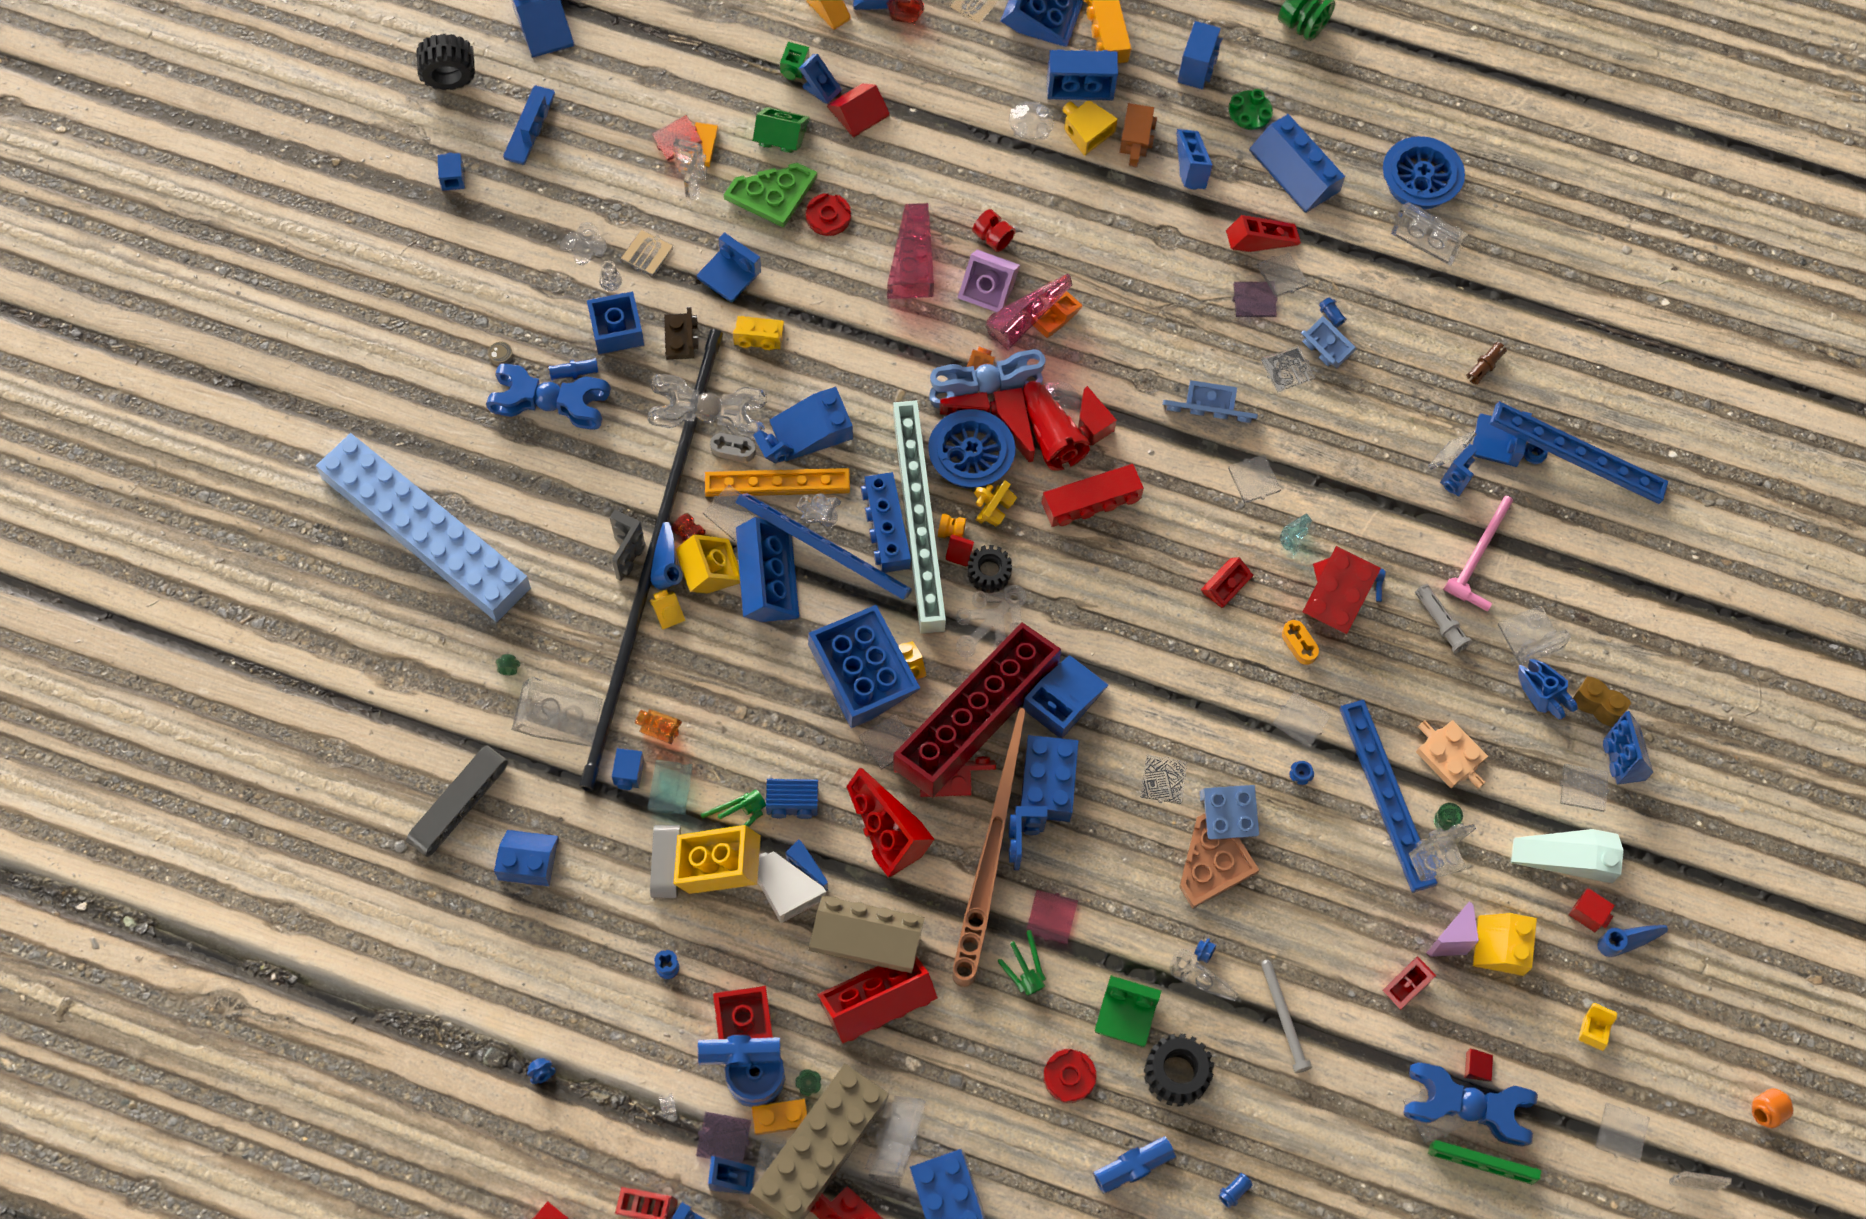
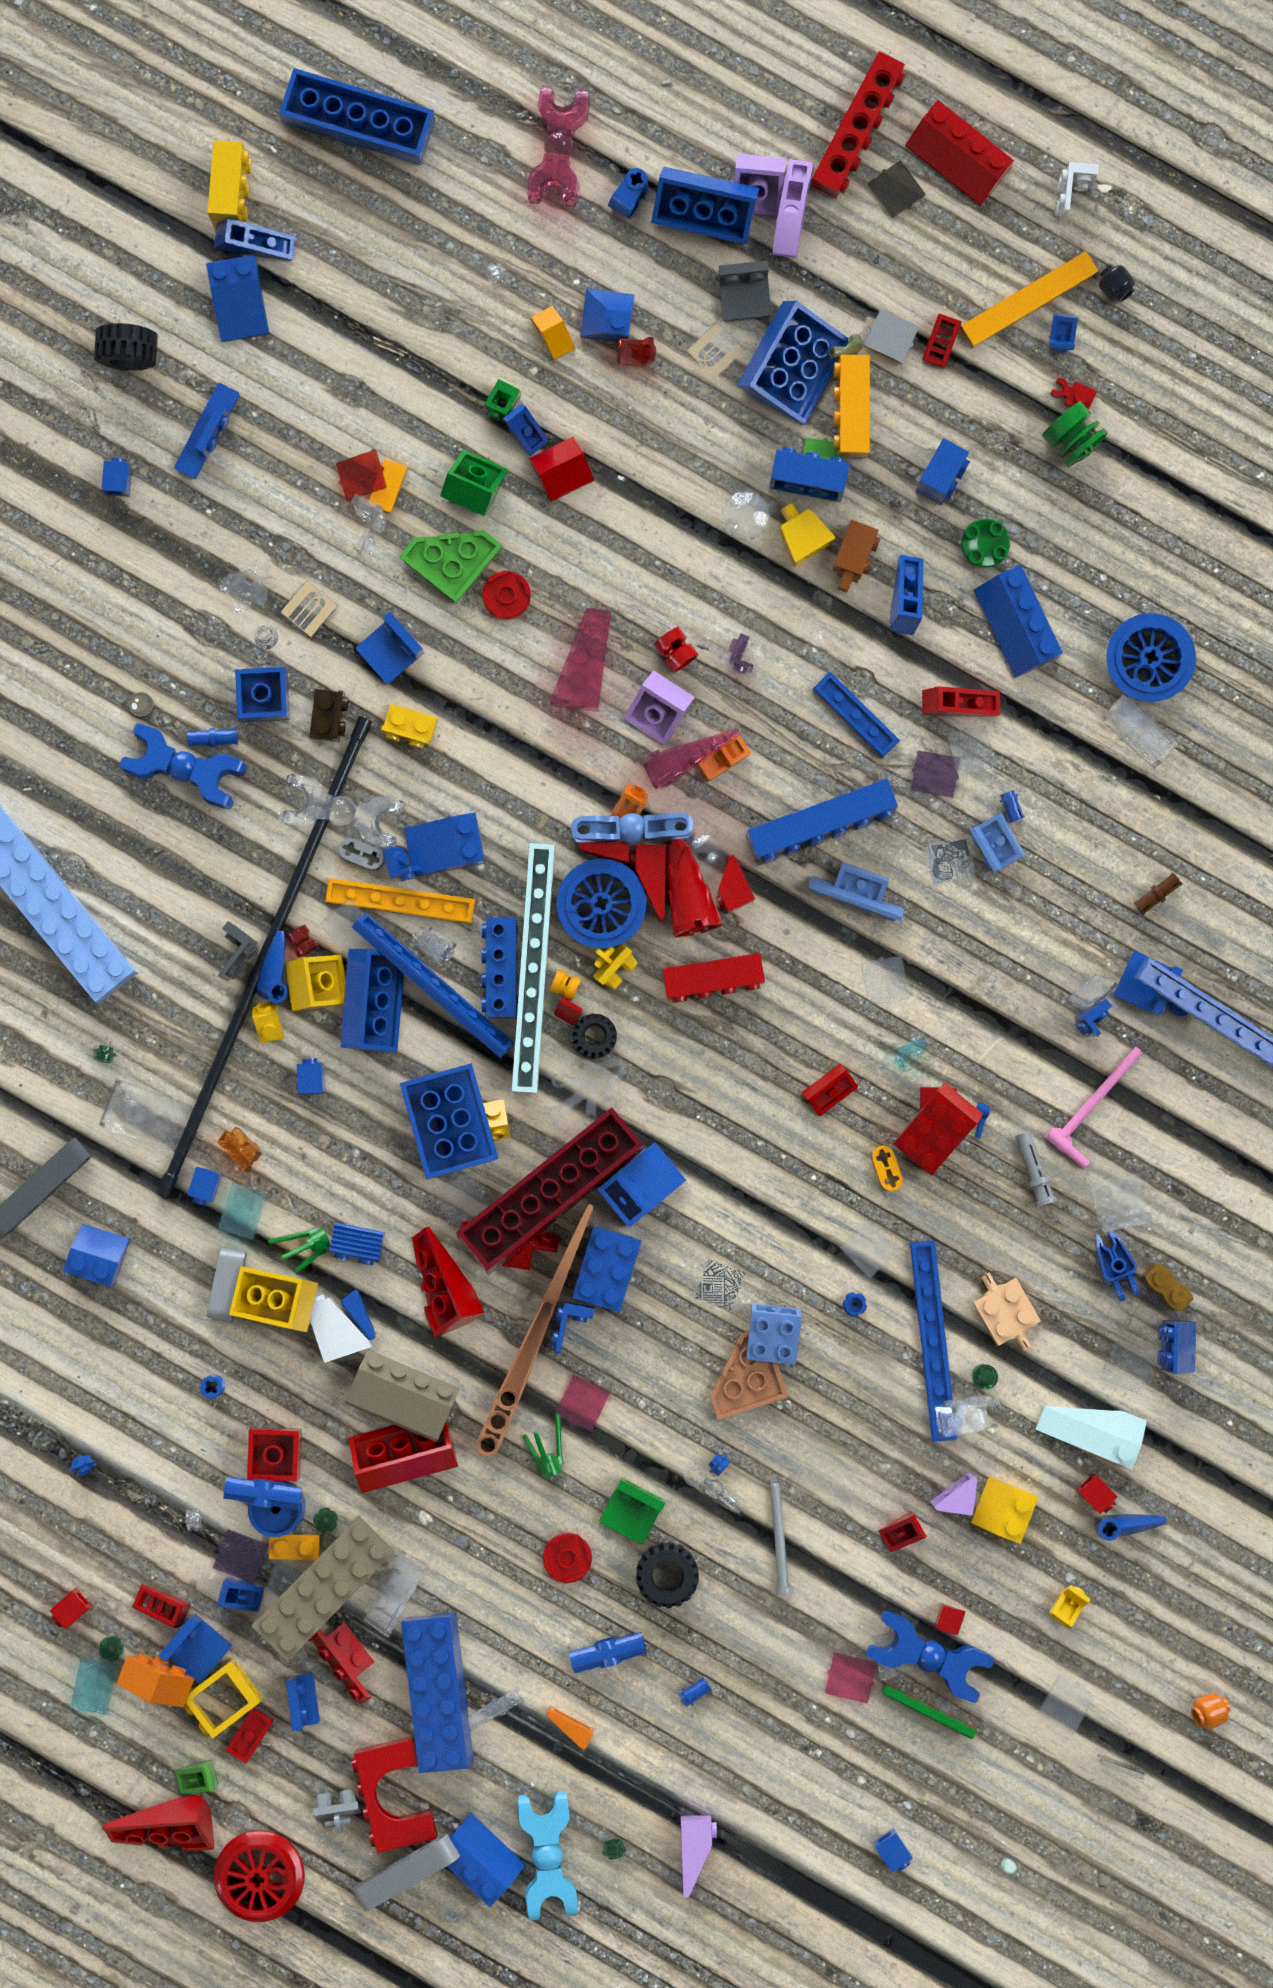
camera: 15 degrees right, 20 degrees up
none -> blue brick [297,1058,325,1095]
none -> clear purple bracket [728,633,754,674]
none -> blue brick [746,778,898,864]
none -> blue tile [812,672,900,758]
none -> clear pink piece [825,1652,877,1703]

